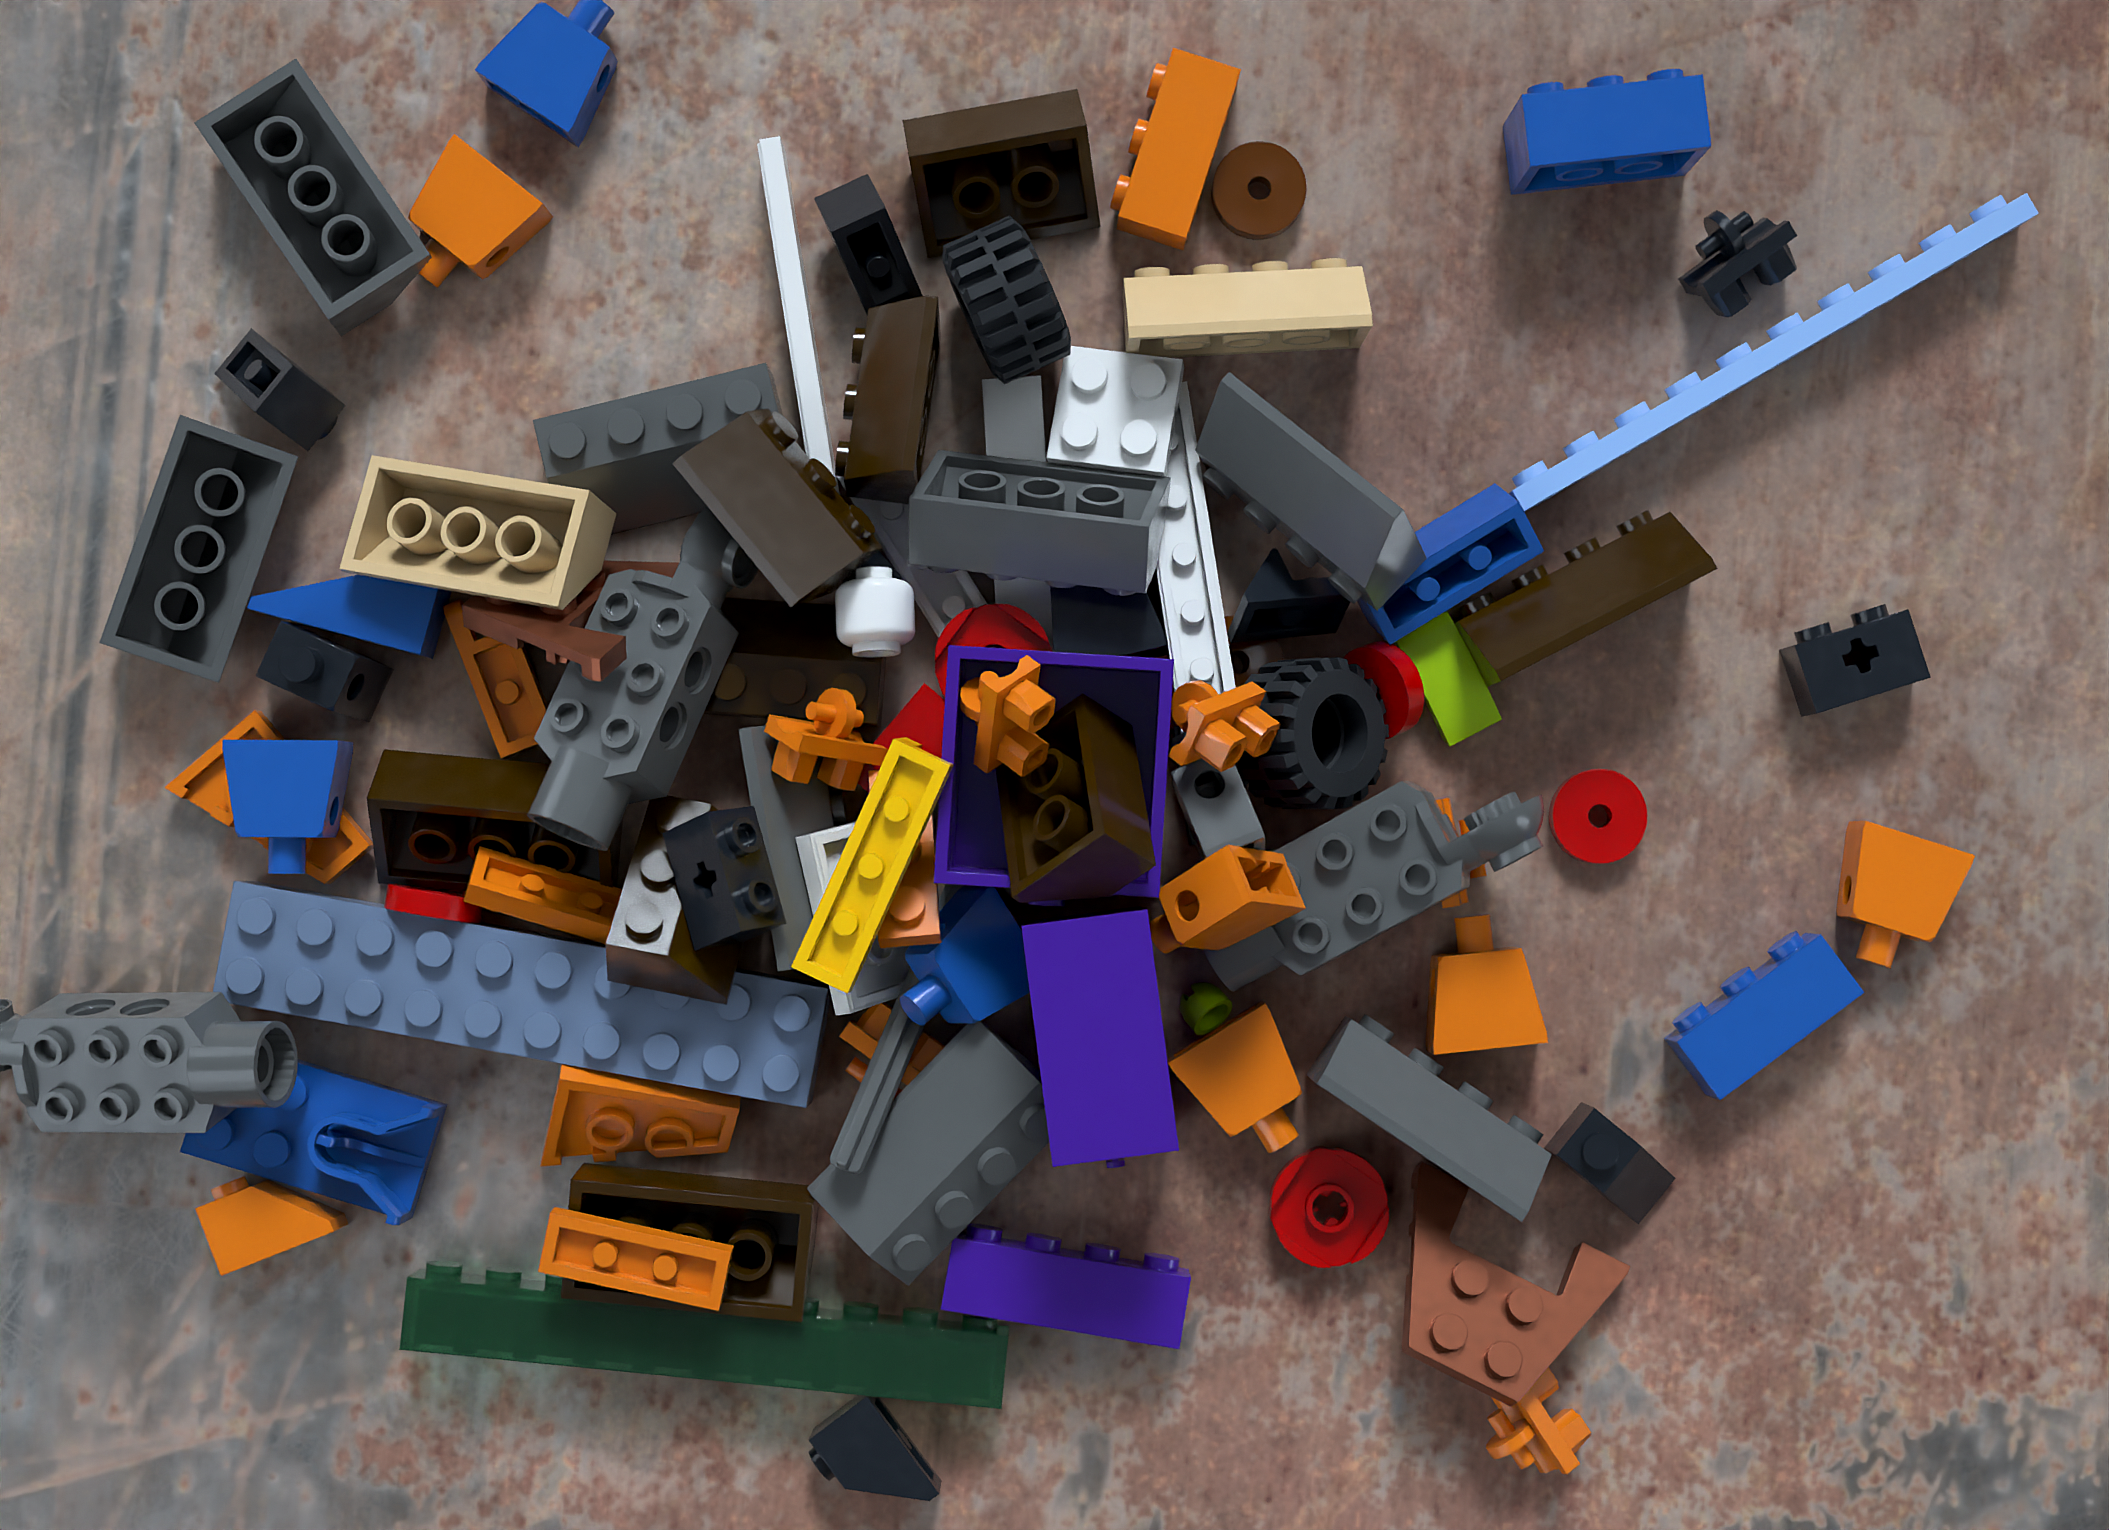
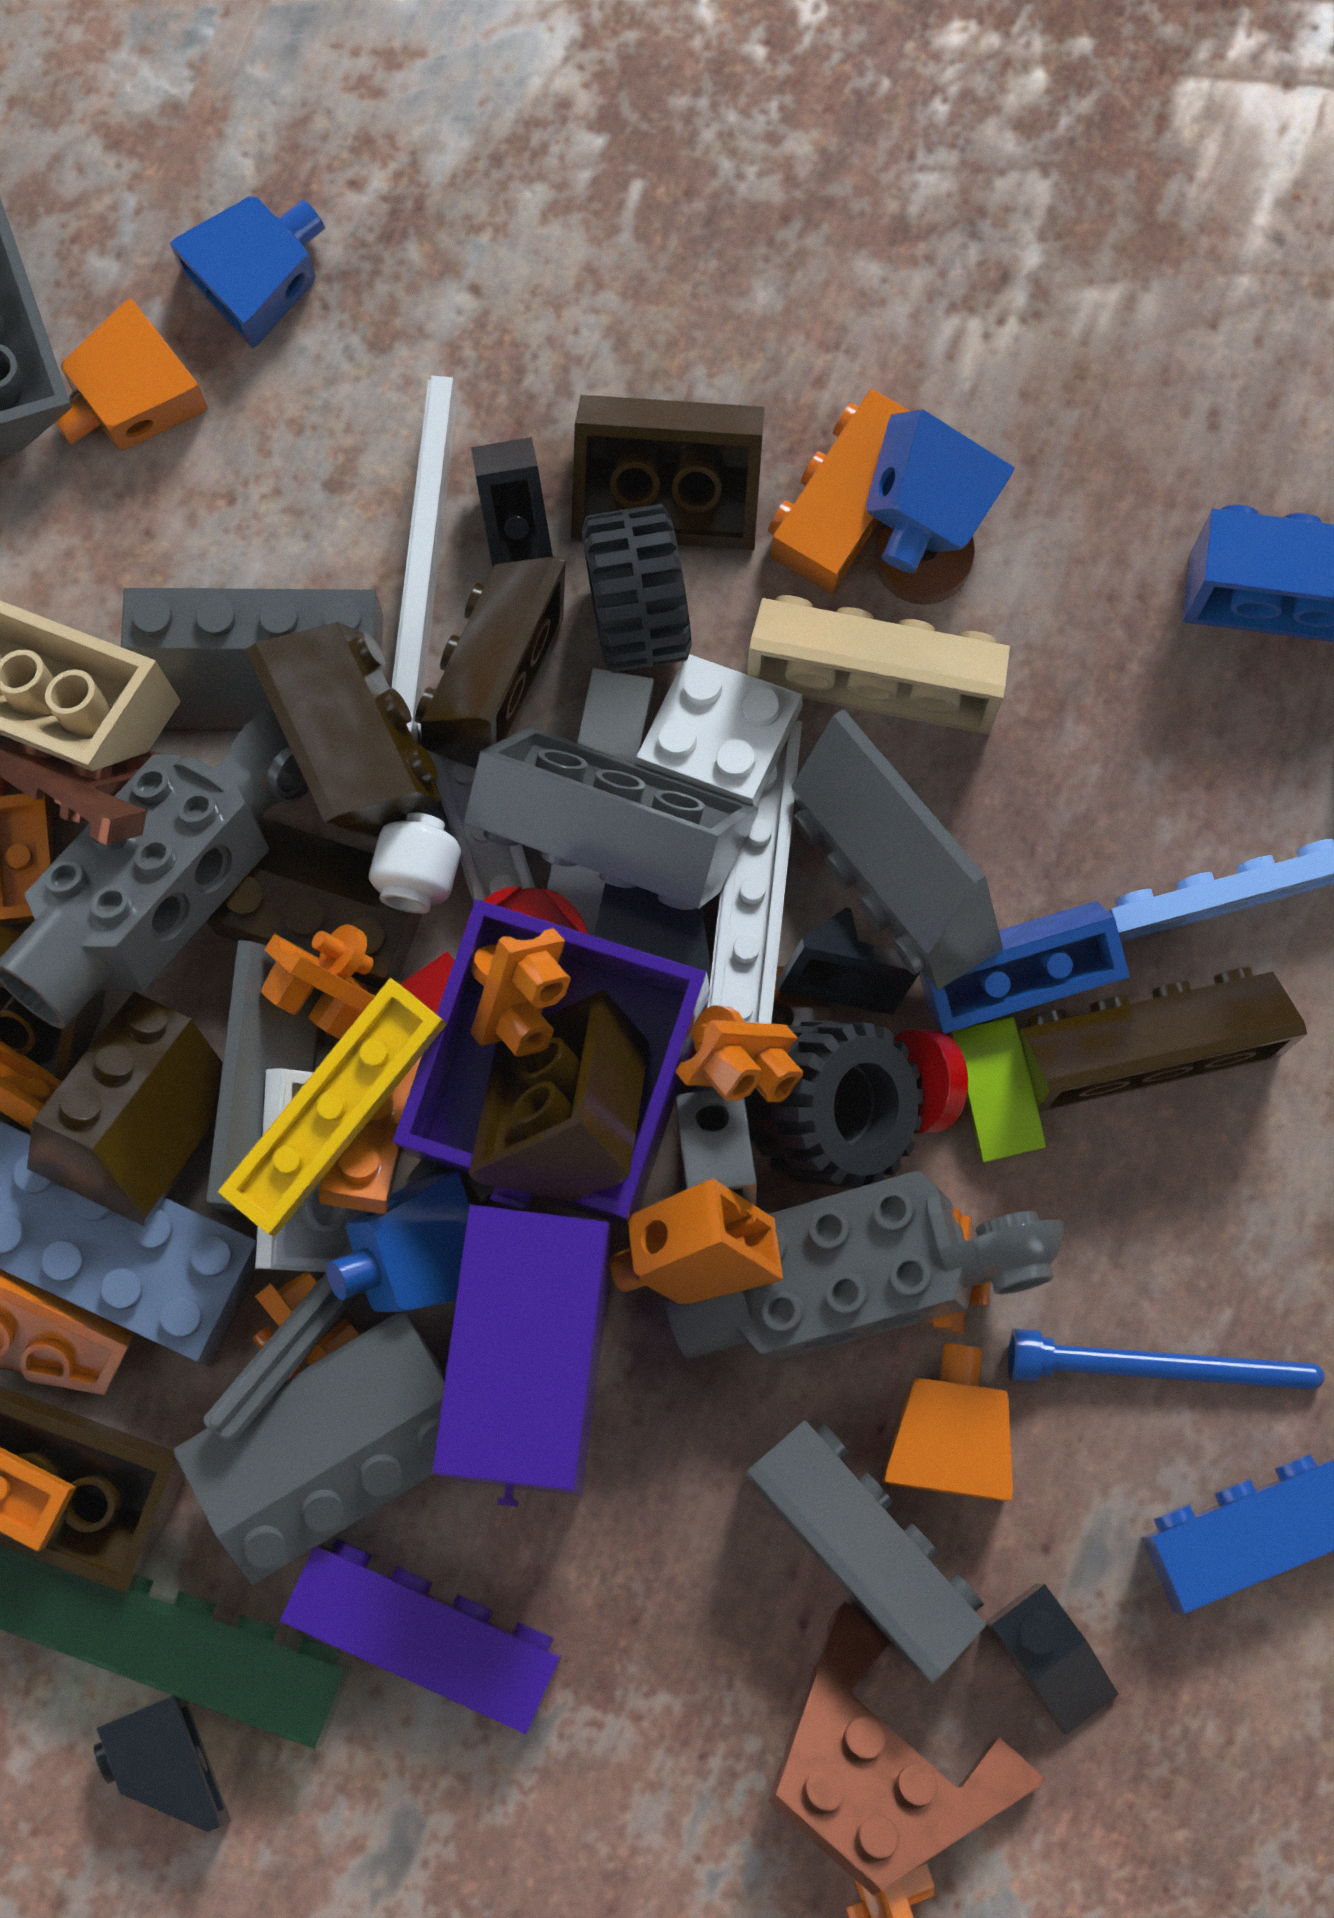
camera: 15 degrees right, 10 degrees down
black brick [662,806,787,951] -> none
orange torso [1167,1001,1302,1153] -> none
lime hinge [1179,982,1232,1035] -> none
red plate [1269,1146,1389,1268] -> none
red piece [1548,769,1648,864] -> none
none -> blue torso [866,409,1015,573]
none -> blue piece [1008,1328,1325,1390]

